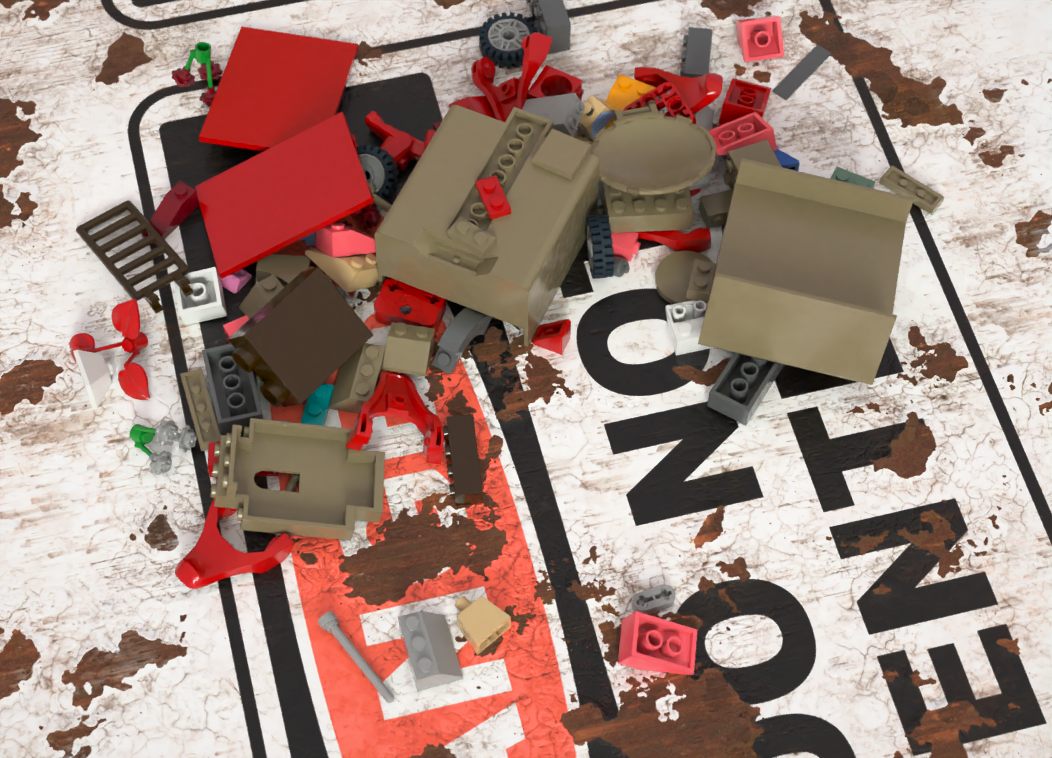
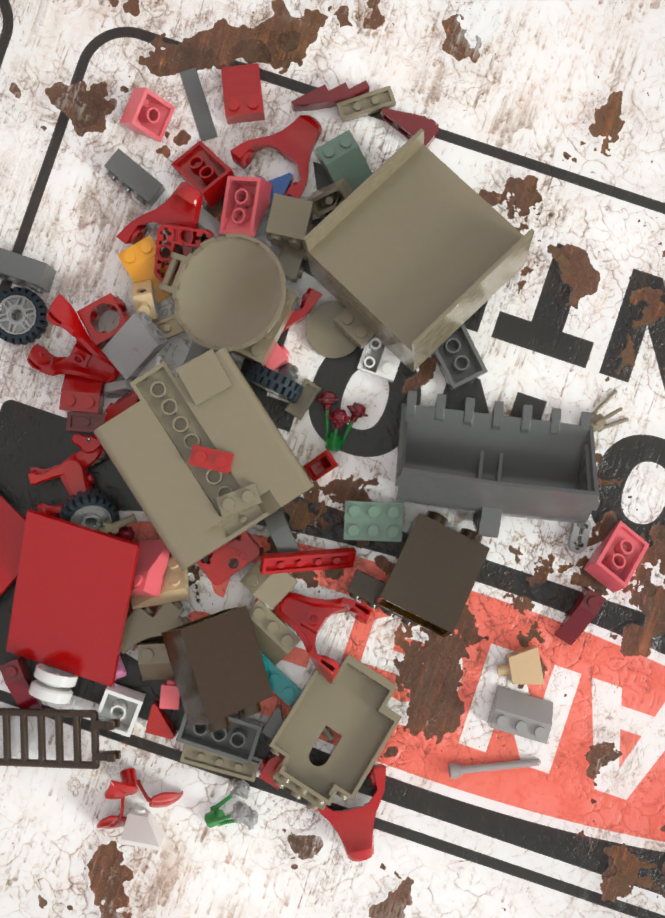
camera: 55 degrees left, 30 degrees up
none -> white wheel [28,664,78,704]
none -> red slope [145,700,177,739]
none -> red slope [221,63,265,124]
none -> red animal [230,115,322,199]
none -> red plate [260,547,356,575]
none -> dark tan tile [285,378,322,421]
none -> dark red slope [291,80,370,112]
none -> dark red plant [316,391,368,452]
none -> sand green brick [343,501,403,542]
none -> dark brown brick [374,511,490,638]
none -> dark red slope [380,108,440,148]
none -> dark grey piece [395,390,600,538]
none -> dark red slope [555,586,606,646]
none -> dark tan plant [590,390,629,433]

